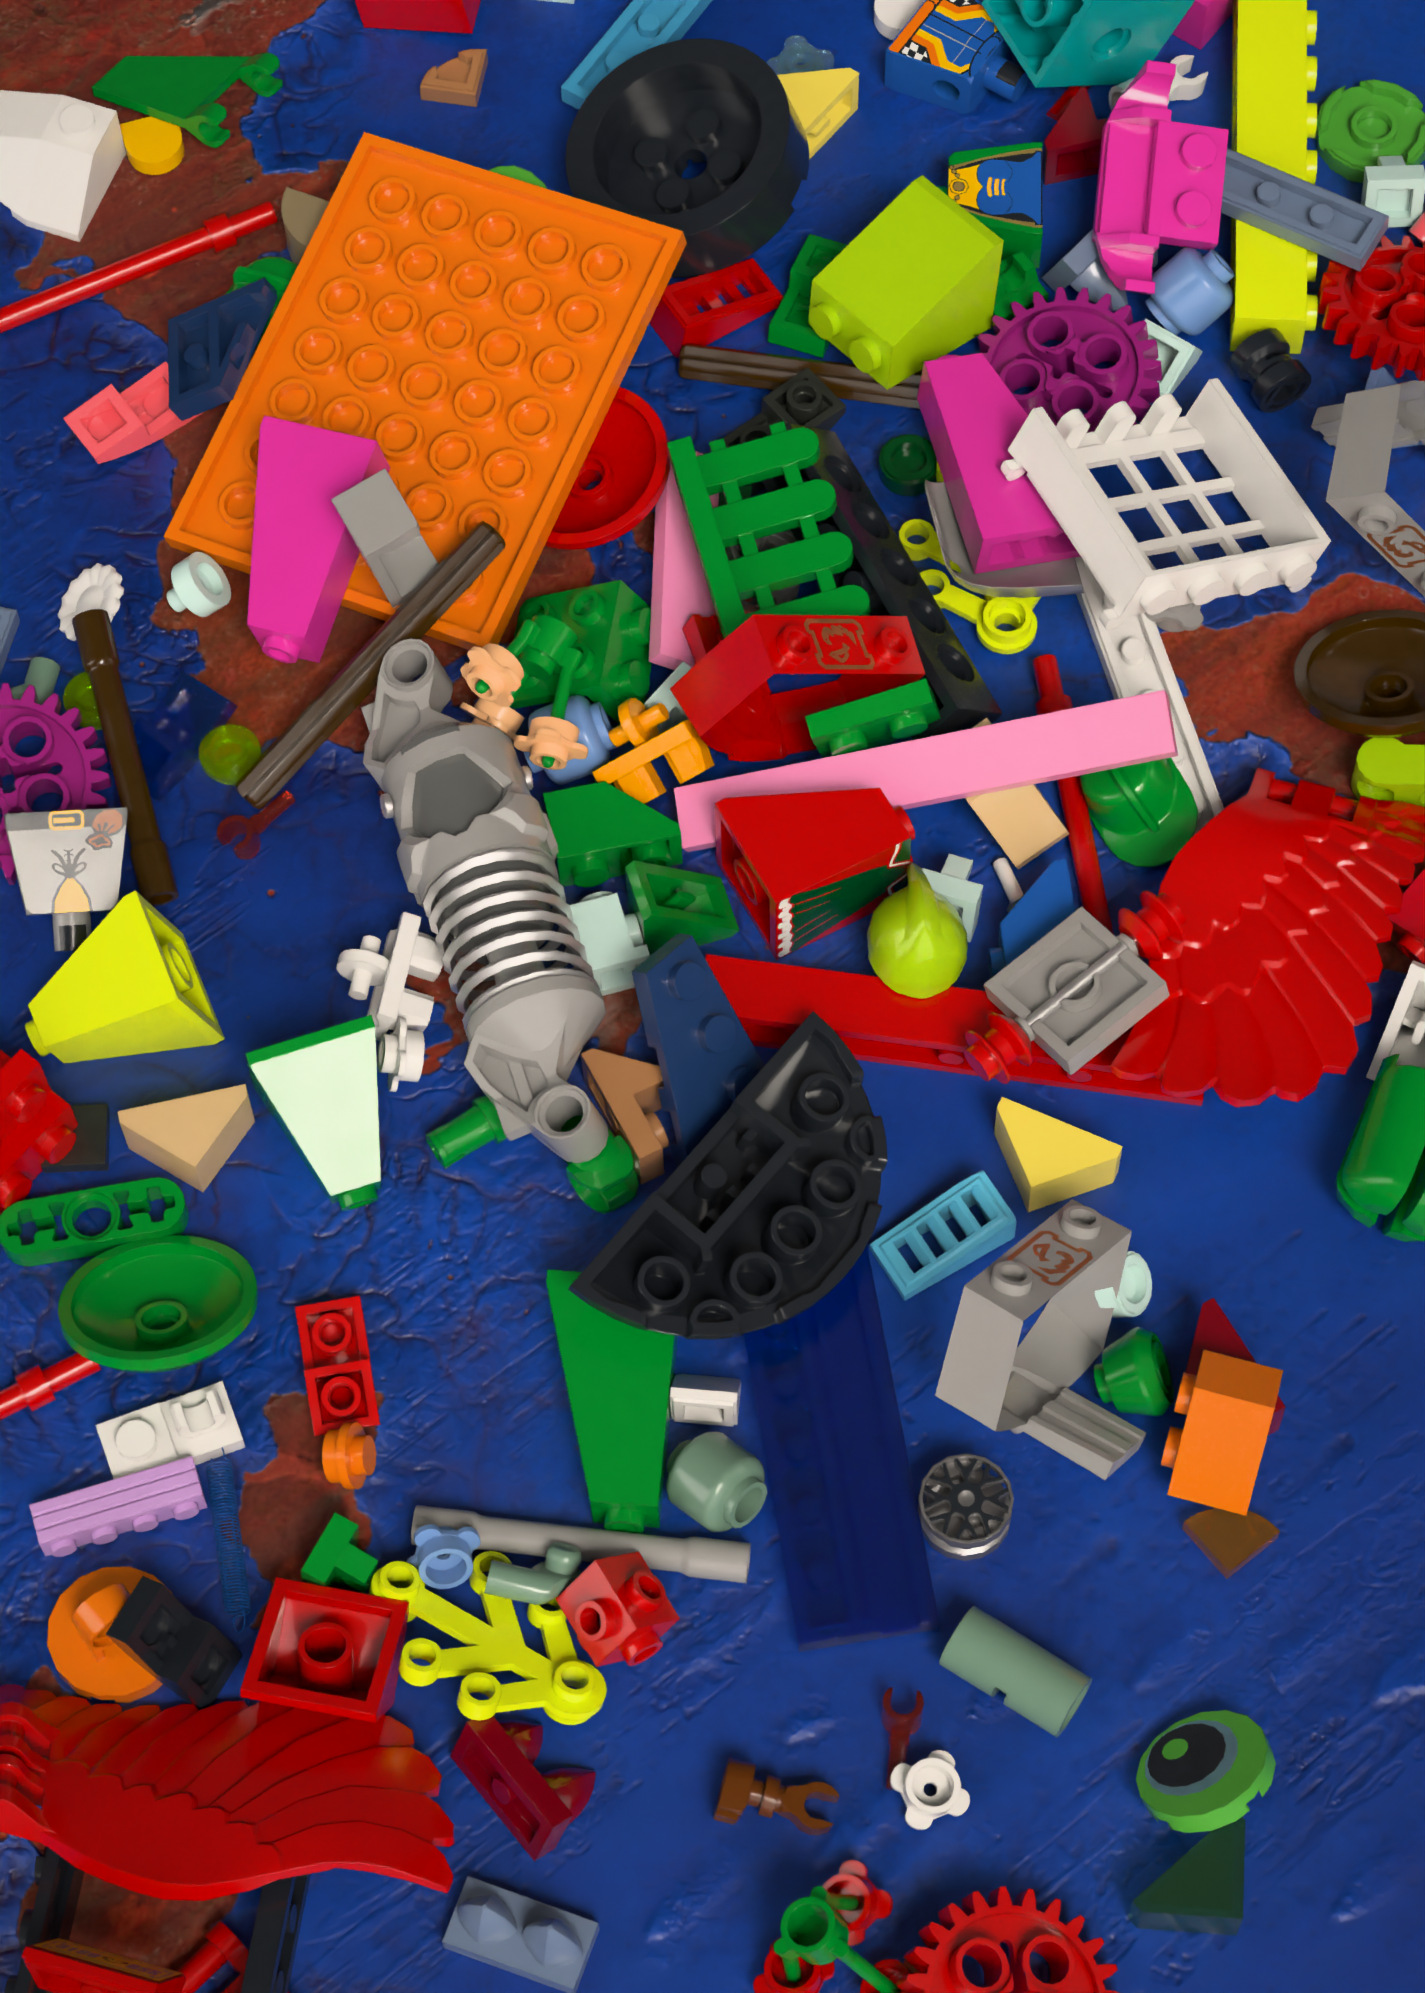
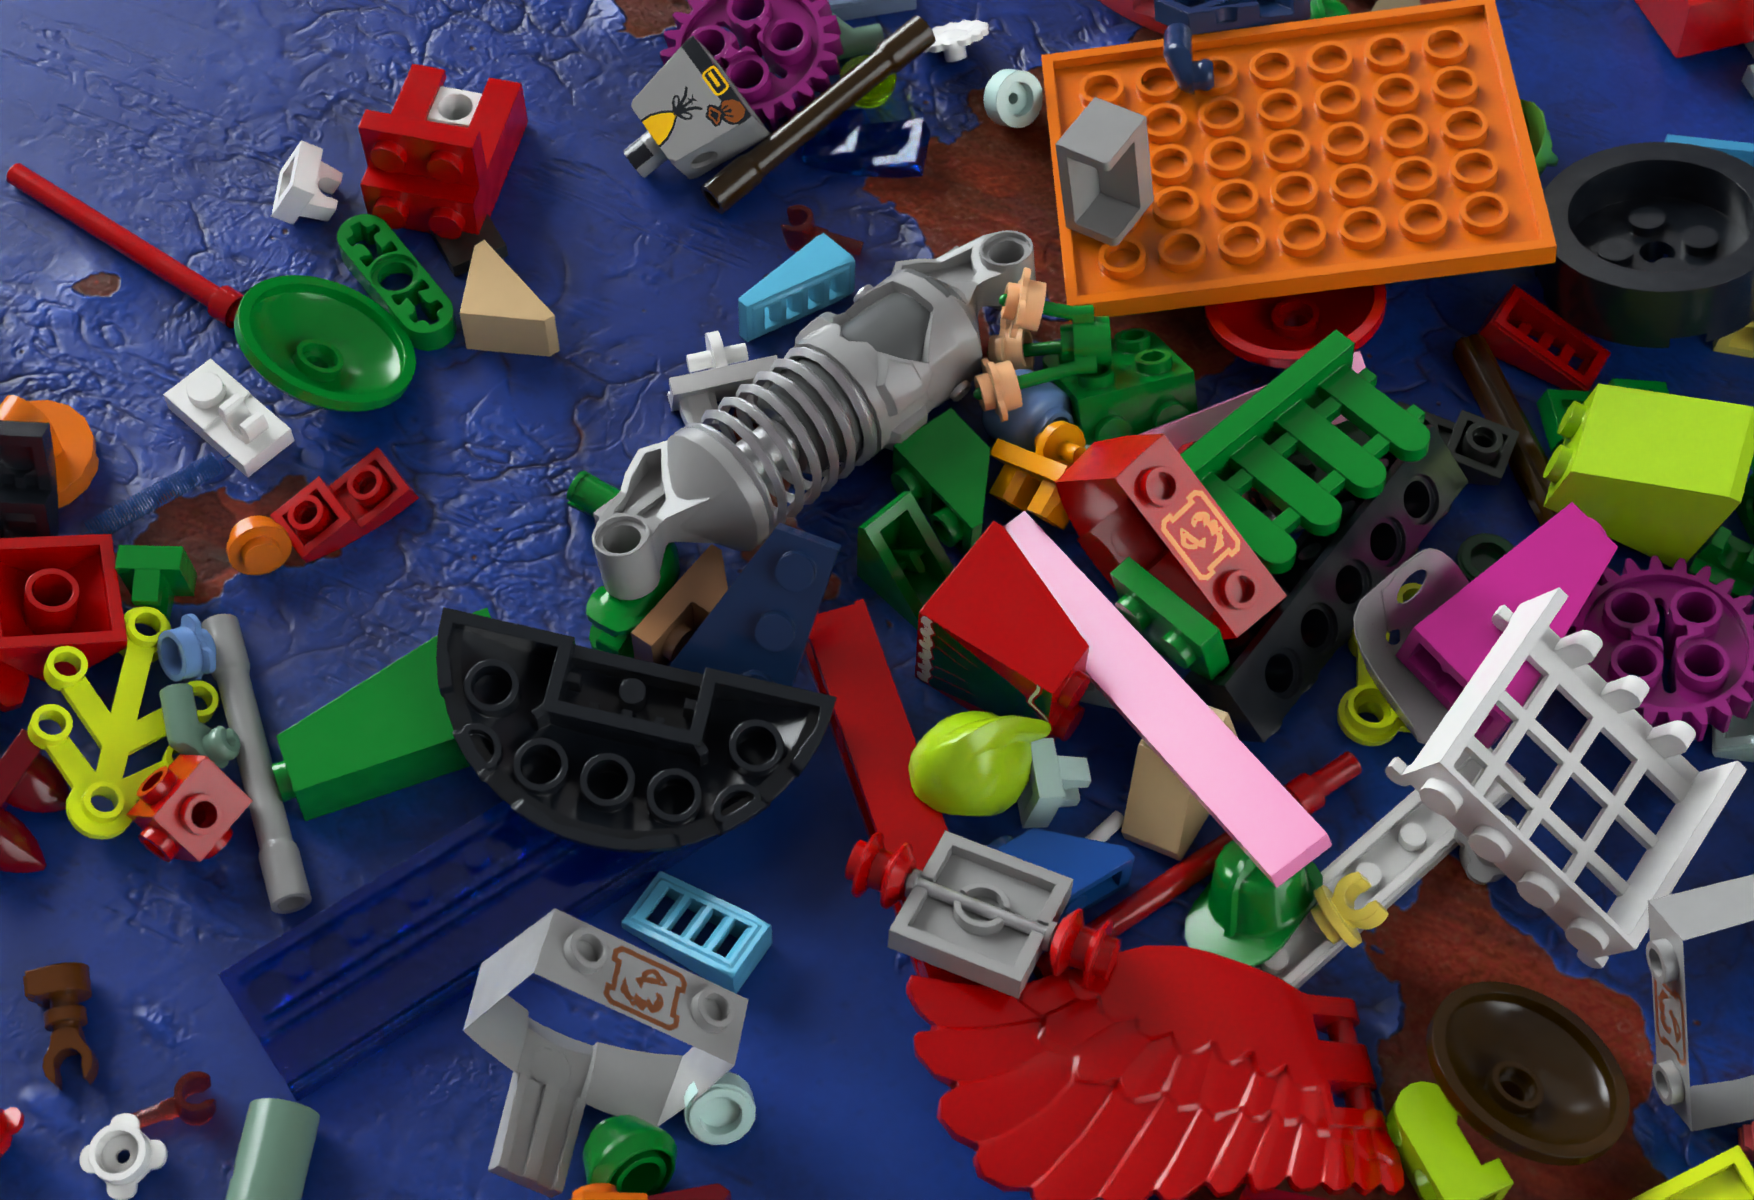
camera: 60 degrees right, 5 degrees down
neon yellow slope [25,890,225,1063] -> none
lavender piece [29,1456,208,1557] -> none
clear neon green plate [199,724,261,785] -> none
dark brown axle [235,521,506,810] -> none
slope [245,1015,381,1211] -> none
dark pink slope [247,415,390,663] -> none
white plate [378,1017,425,1092] -> none
medium nougat tile [420,49,488,107] -> none
light aqua brick [569,891,650,996] -> none
sand green head [666,1432,767,1532] -> none
white slope [670,1374,741,1427] -> none
flat silver wheel [917,1454,1014,1561] -> none
light yellow slope [994,1097,1123,1212] -> none
none -> medium azure slope [738,233,856,342]
none -> dark blue arm [1163,23,1214,95]
none -> light yellow plate [1310,872,1389,948]

